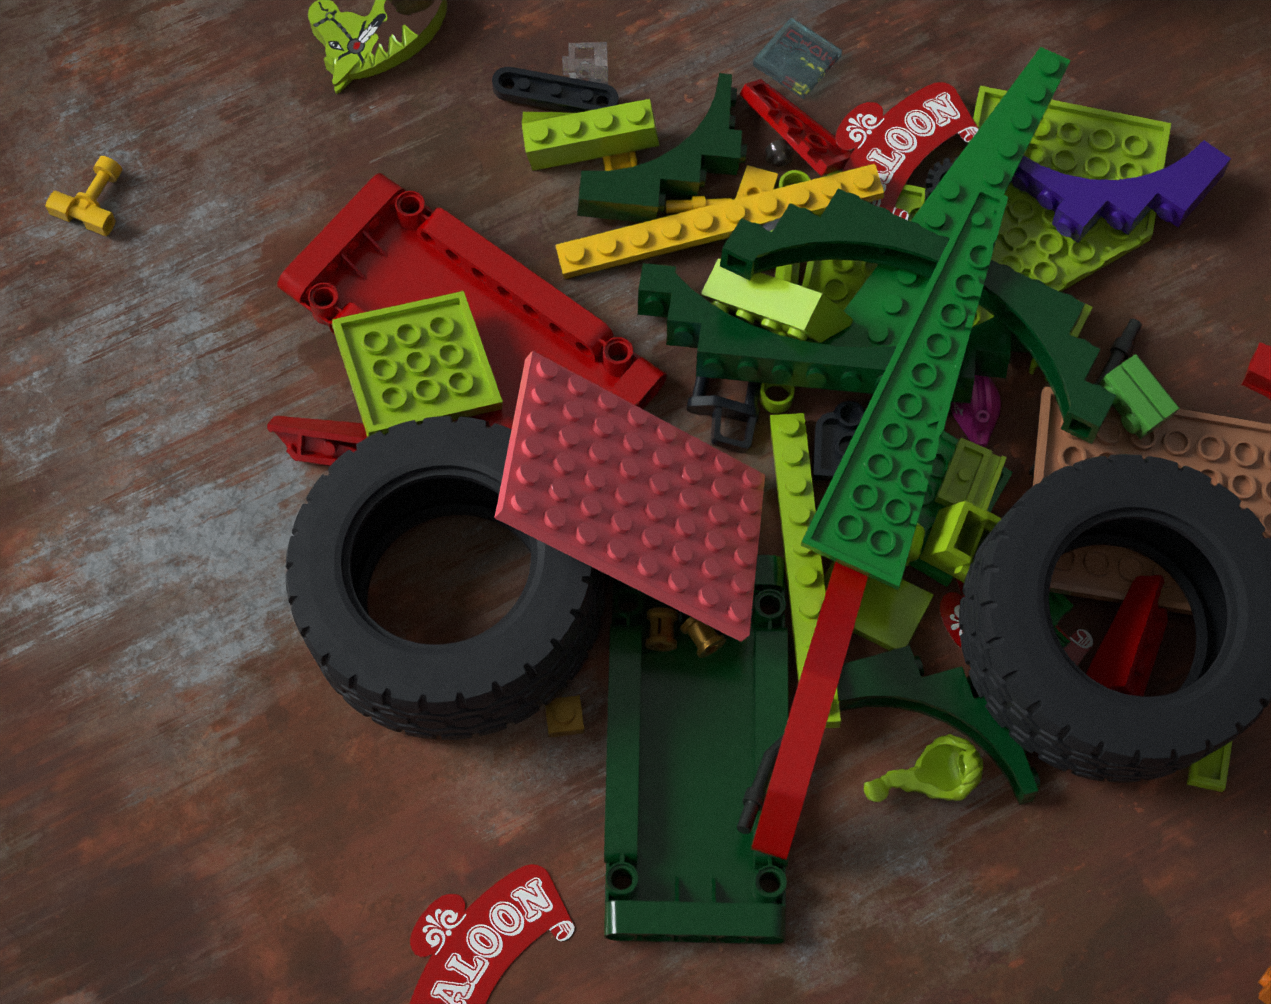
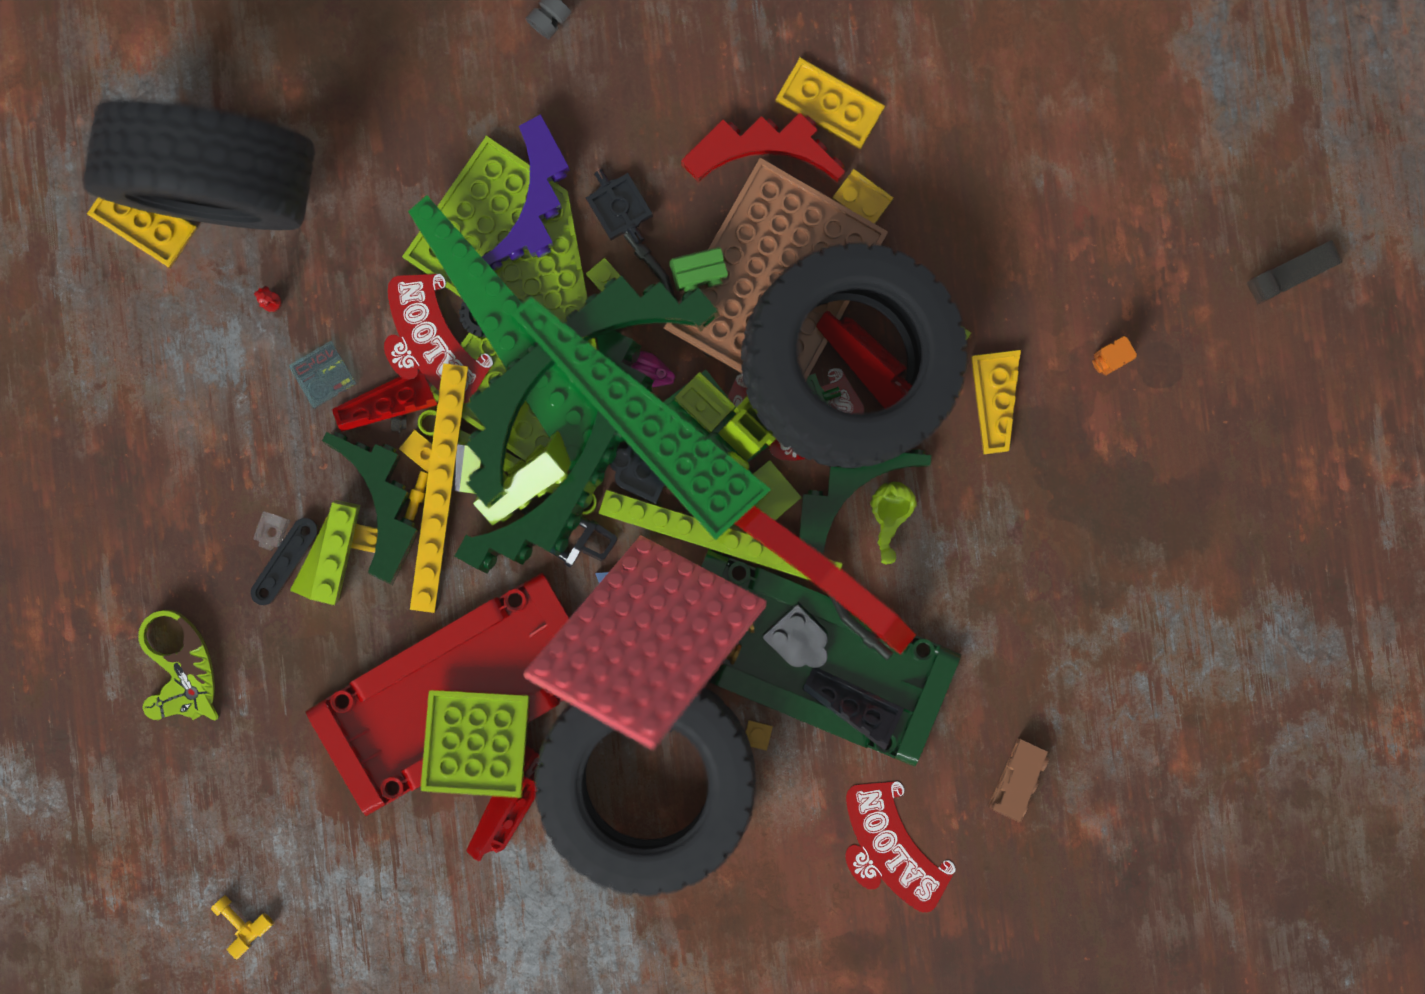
camera: 70 degrees left, 20 degrees up
none -> black plate [586,169,653,245]
none -> plate [762,602,828,668]
none -> black wing [803,667,904,750]
none -> yellow wing [971,350,1021,455]

